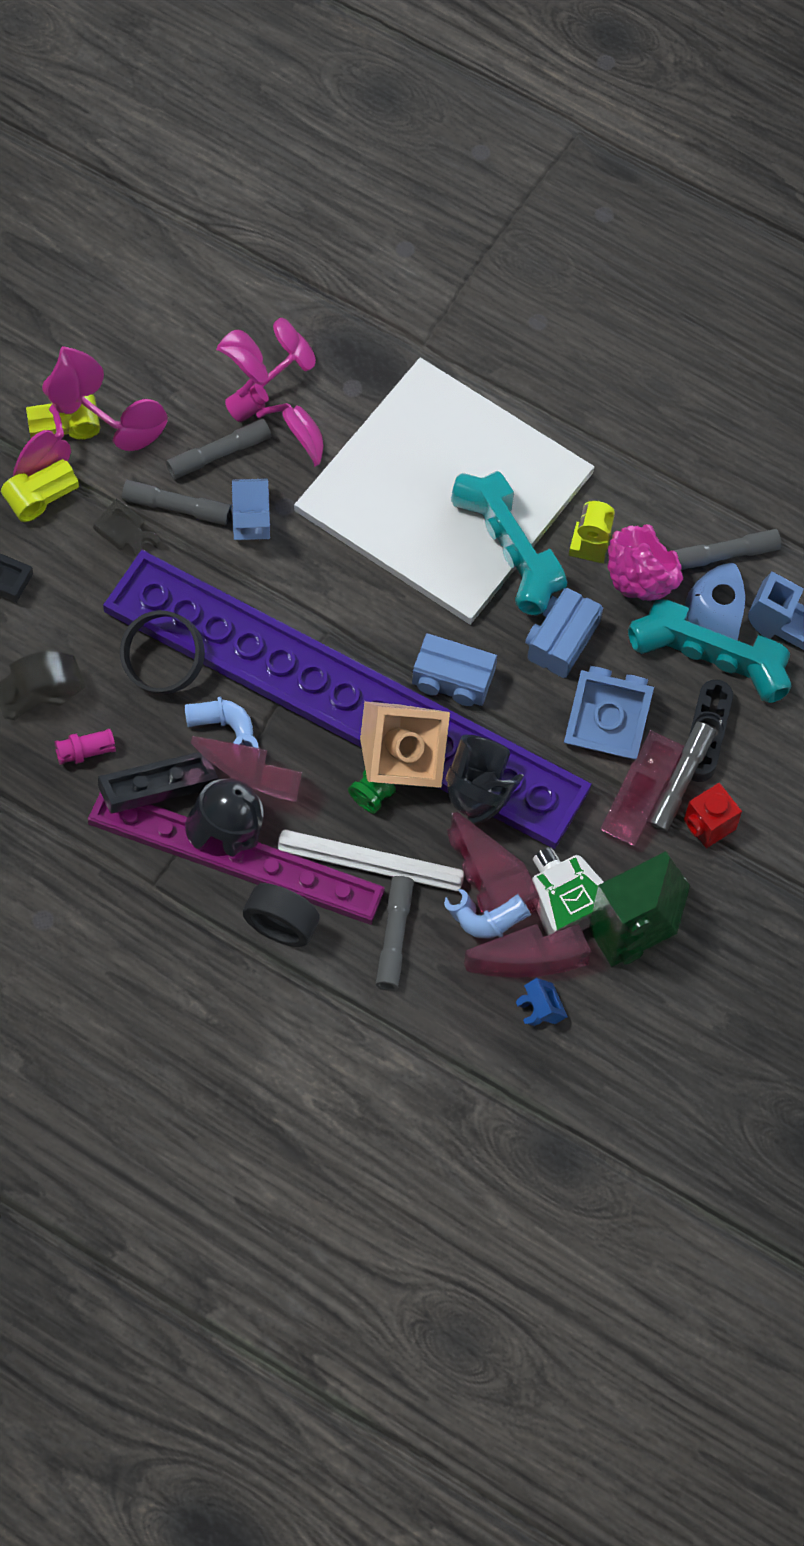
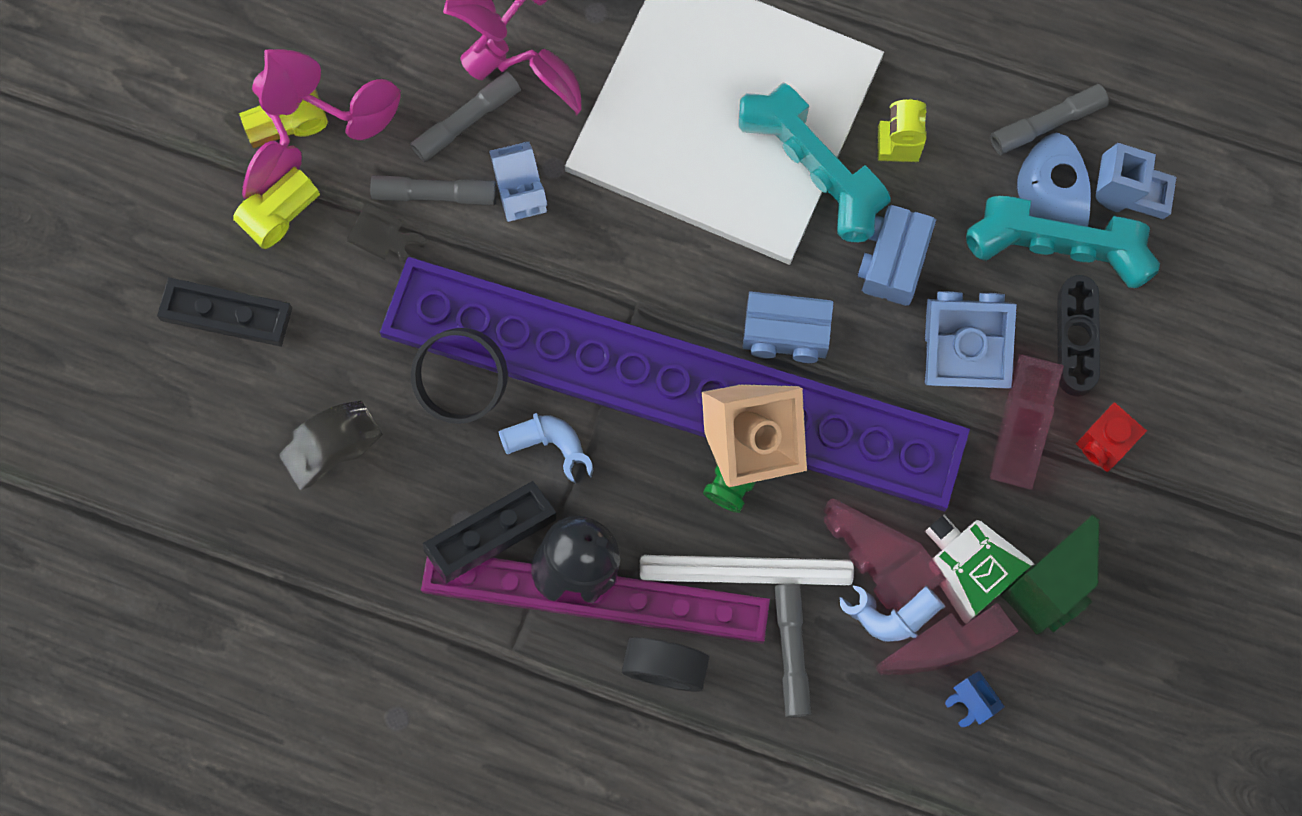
camera: 10 degrees left, 10 degrees up
dark pink pin [55,729,116,765] -> none
clear pink slope [191,735,302,802] -> none
black helmet [446,735,524,823] -> none
dark pink hair [607,524,683,601] -> none
dark grey piece [647,722,717,832] -> none

